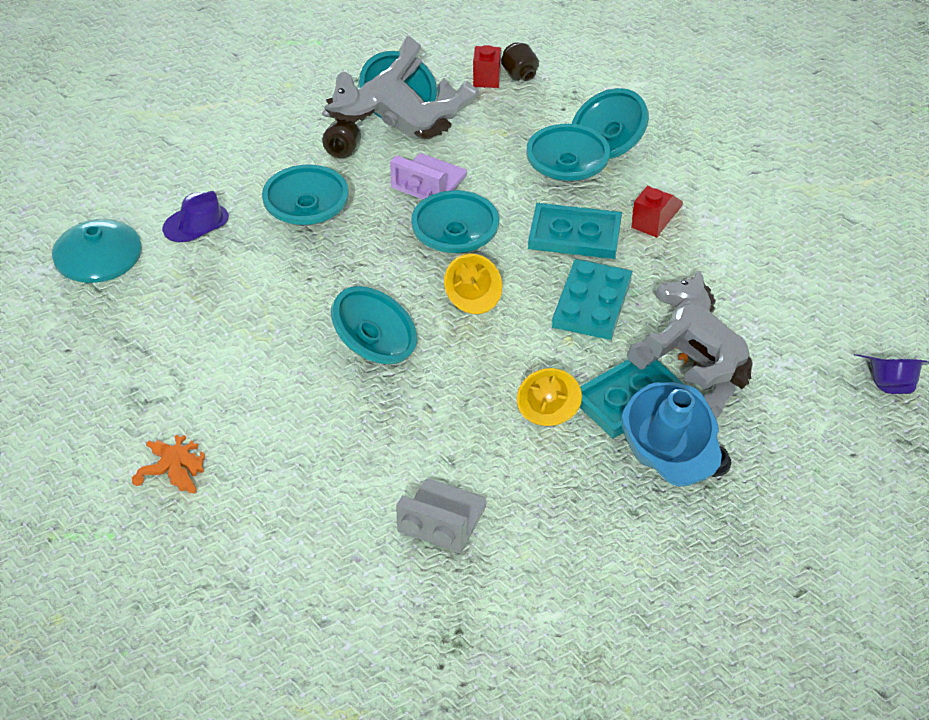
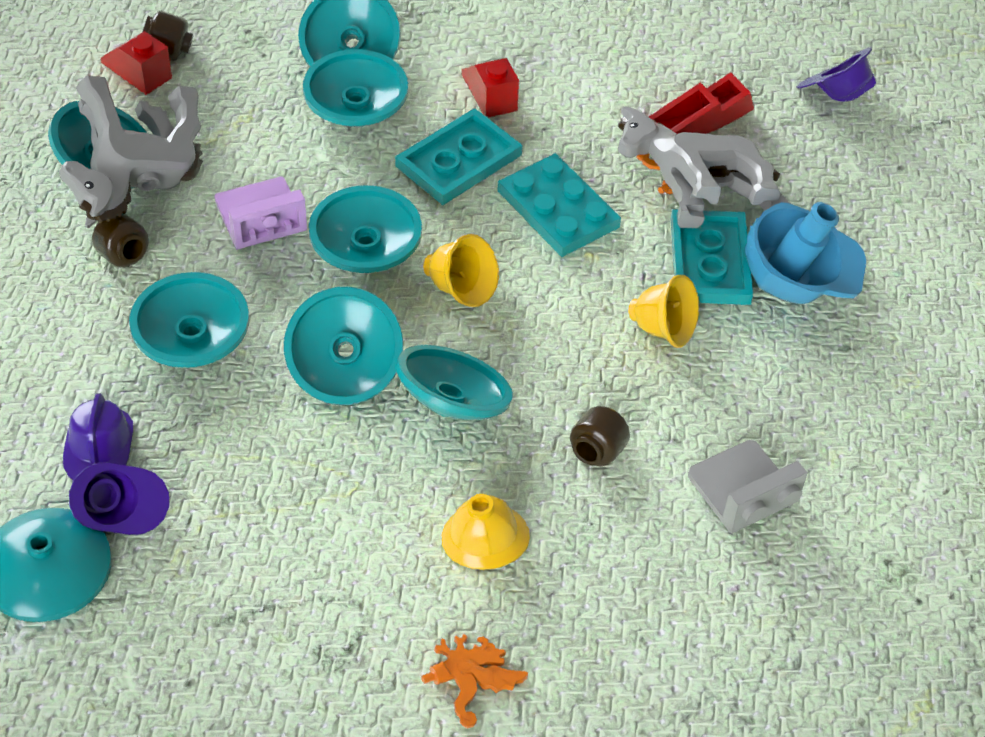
camera: 55 degrees left, 5 degrees up
none -> dark purple piece [69,462,169,535]
none -> teal dish [284,287,403,406]
none -> yellow hat [442,494,530,570]
none -> dark brown head [570,406,630,467]
none -> red slope [648,72,754,134]

